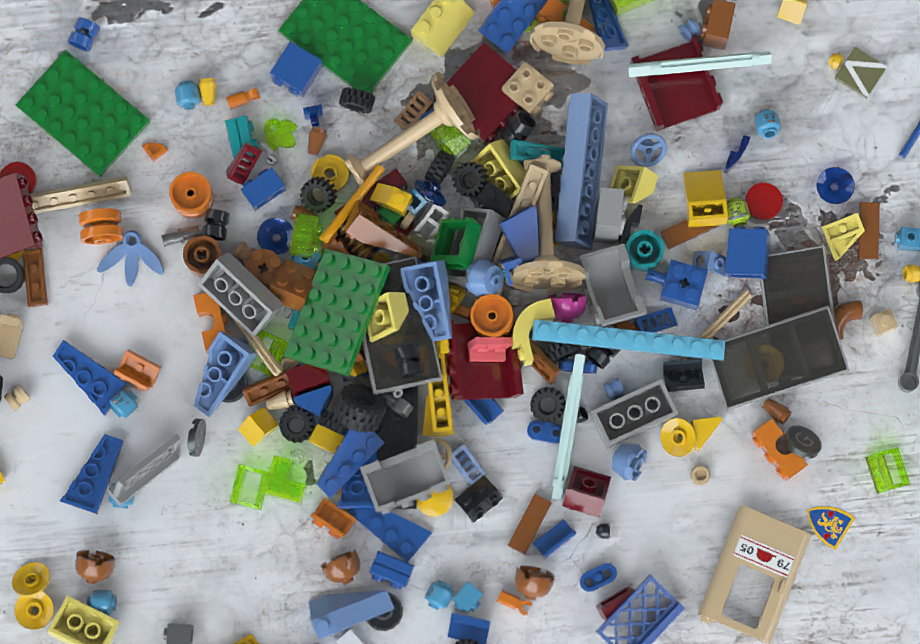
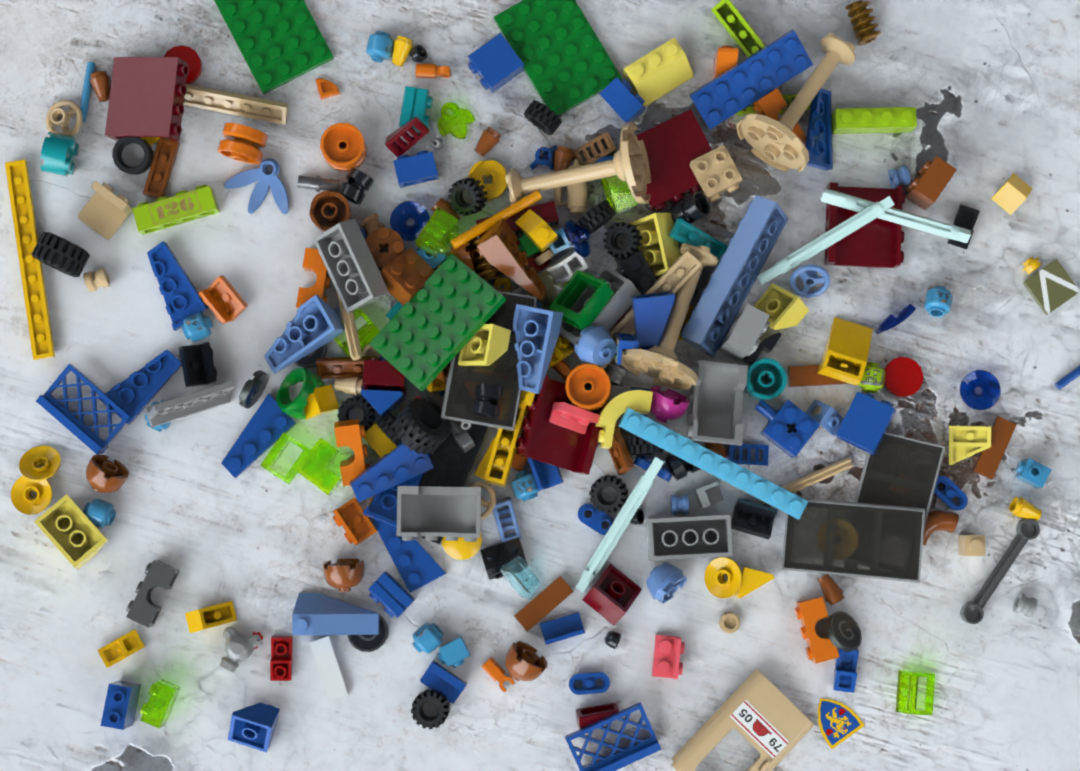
camera: 15 degrees right, 5 degrees up
clear blue tile [303,105,324,127] -> none
none -> blue fence [36,364,132,454]
none -> lime brick [132,185,220,235]
none -> black bracket [179,342,217,387]
none -> blue wing [221,393,296,478]
none -> green piece [277,368,325,419]
none -> orange arch [334,419,370,486]
none -> black hinge [410,45,427,63]
none -> clear light blue slope [500,556,542,599]
none -> orange tile [511,453,528,472]
none -> dark azure head [511,470,539,502]
none -> blue piece [529,145,557,171]
none -> dark orange cone [554,146,574,172]
none -> tan piece [554,159,588,215]
none -> blue brick [599,77,646,123]
none -> coral bracket [652,635,685,679]
none -> light grey panel [694,481,724,509]
none -> light aqua piece [757,196,895,285]
none -> blue slope [833,648,859,693]
none -> blue plate [934,476,968,511]
none -> black slope [947,204,980,250]

